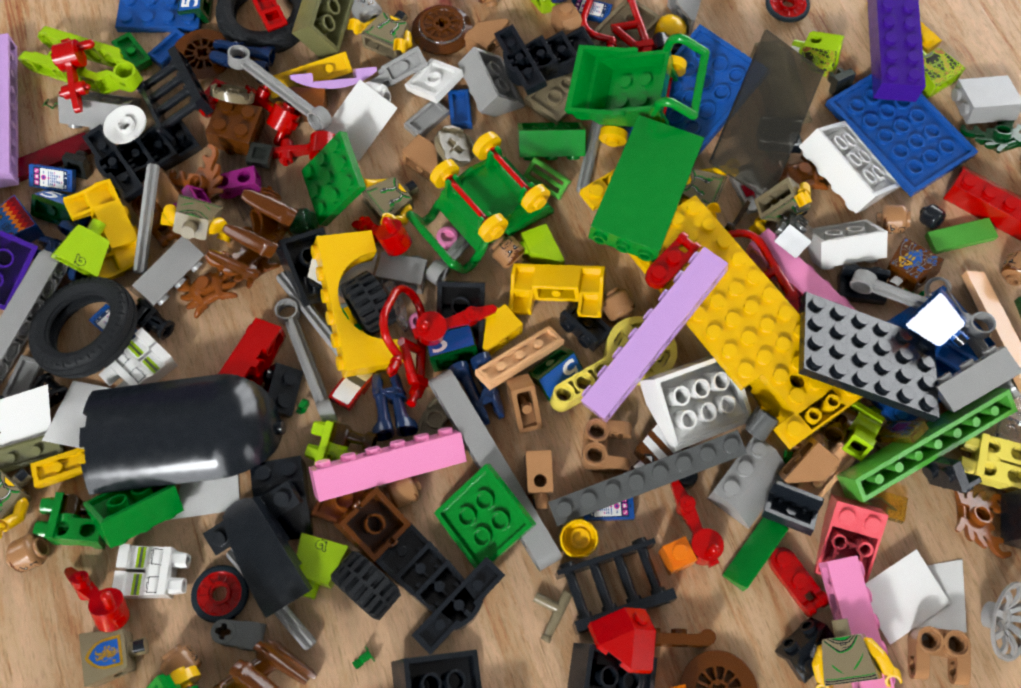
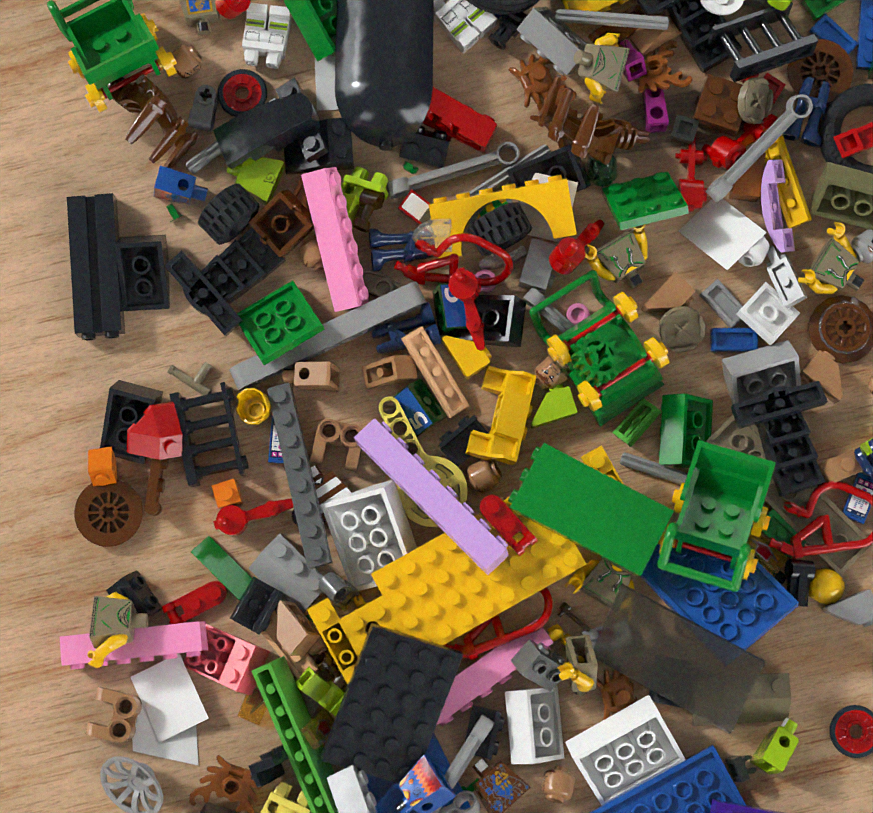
camera: 95 degrees right, 15 degrees up
none -> blue torso [154,166,208,205]
none -> clear brick [412,219,453,252]
none -> green gear [571,332,623,385]

